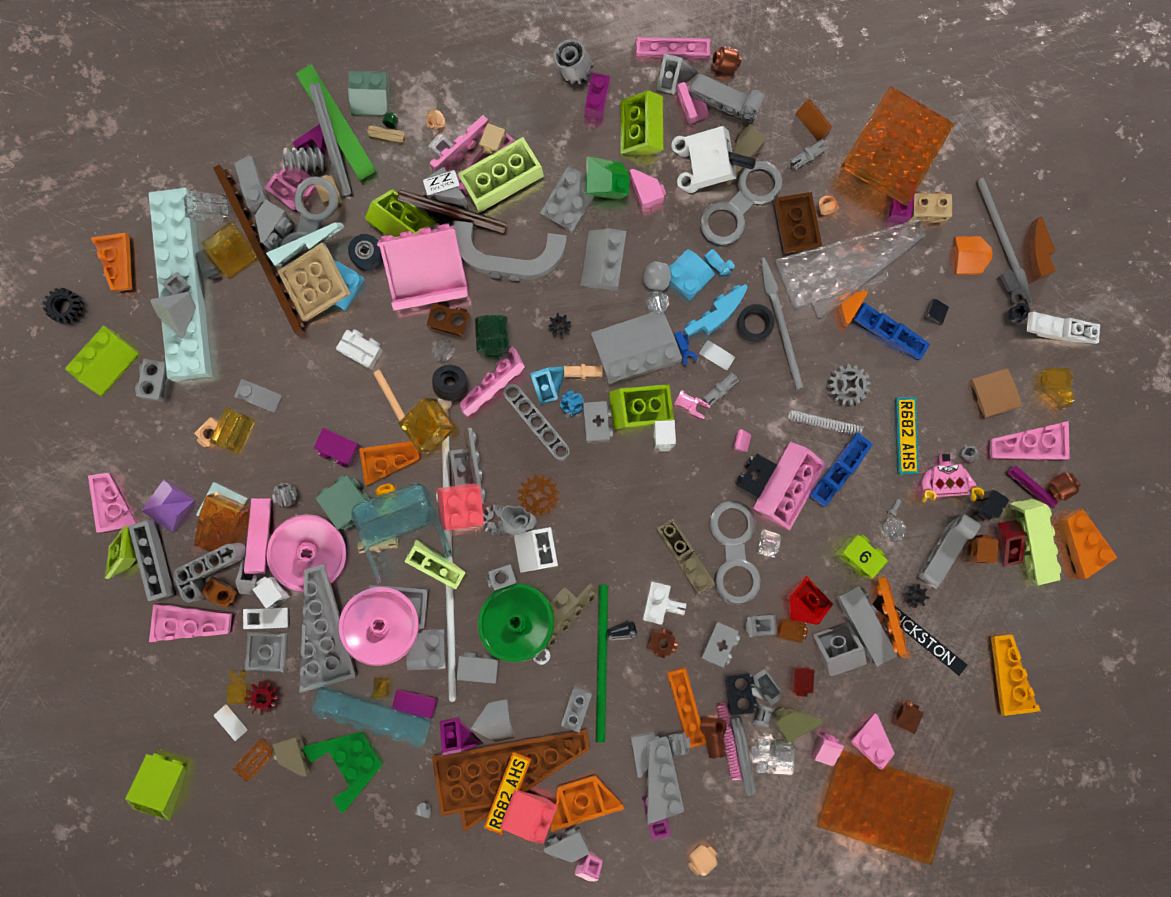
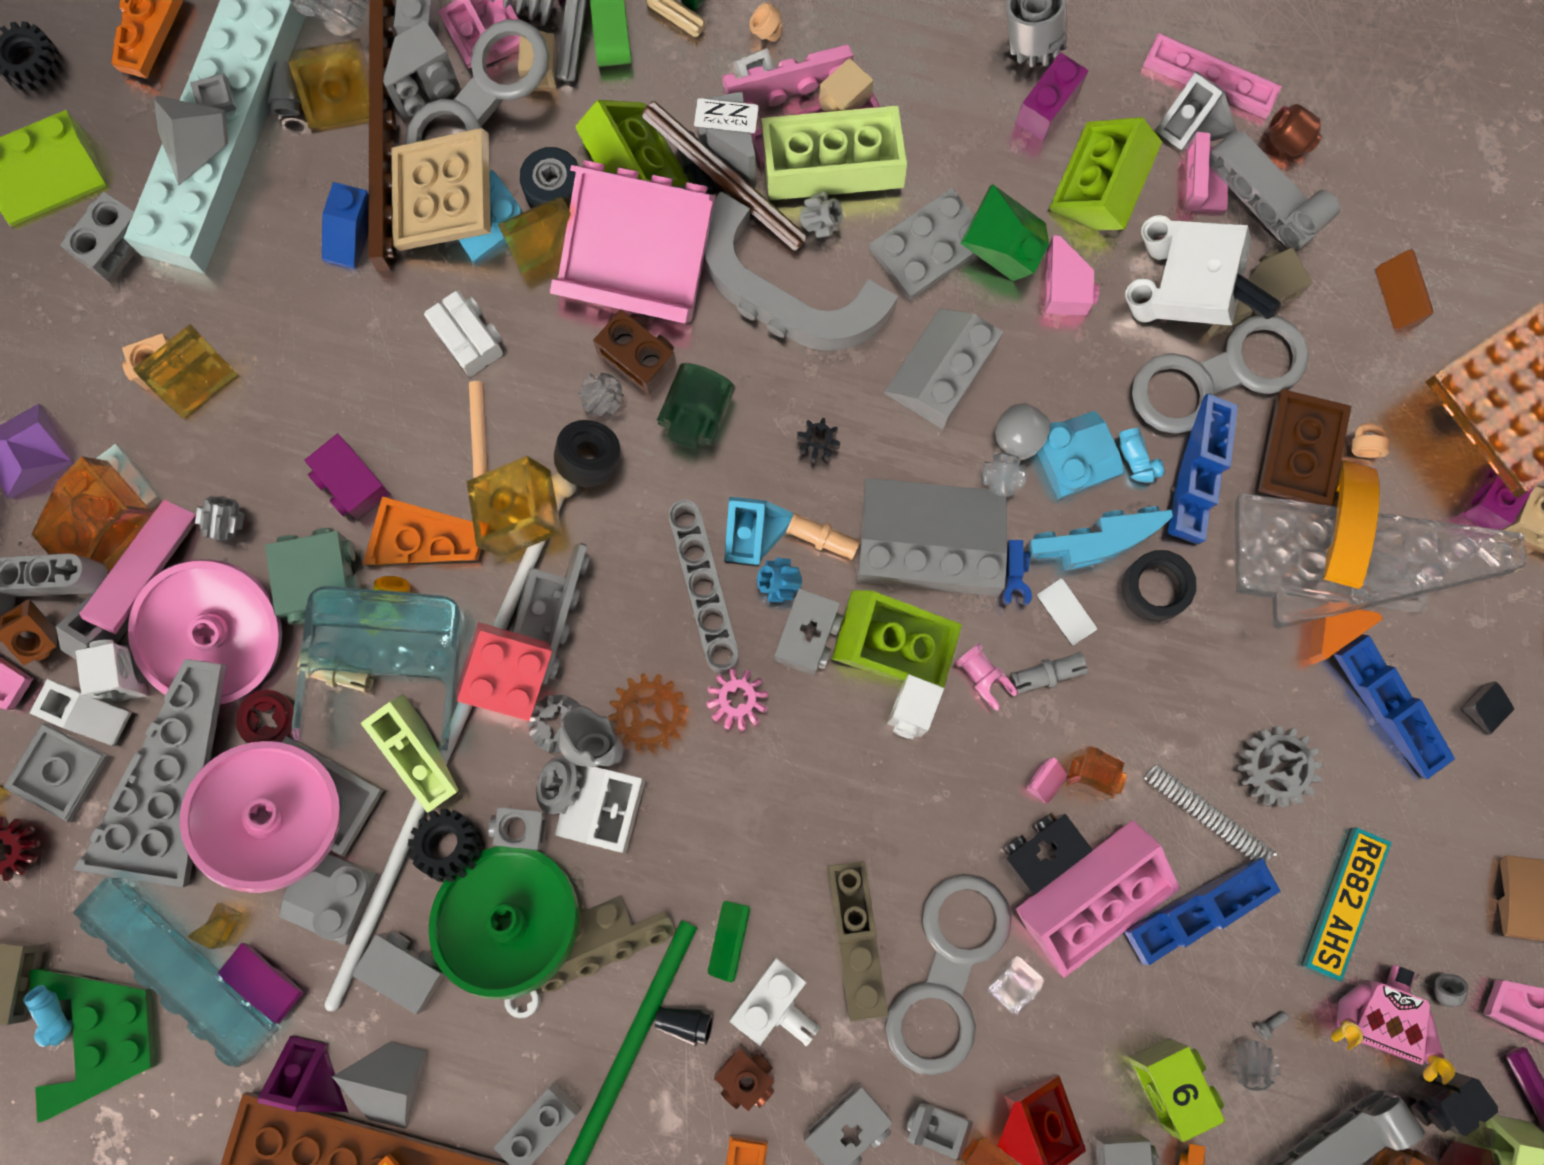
camera: 20 degrees right, 5 degrees down
light grey slope [234,379,282,413] -> none
light aqua slope [266,222,344,266] -> none
bright pink wing [459,346,525,417] -> none
light grey piece [762,257,804,390] -> none
light grey pin [790,139,828,170] -> none
none -> medium azure arm [23,985,73,1047]
none -> dark red gear [236,690,297,743]
none -> blue slope [322,182,369,270]
none -> black tyre [407,809,483,883]
none -> clear yellow slope [498,196,571,273]
none -> light grey gear [536,755,583,815]
none -> bright pink gear [707,668,768,731]
none -> green slope [708,901,751,983]
none -> light grey gear [800,192,843,238]
none -> clear orange slope [1065,746,1126,800]
none -> blue slope [1168,393,1238,545]
none -> light orange slope [1323,460,1380,589]

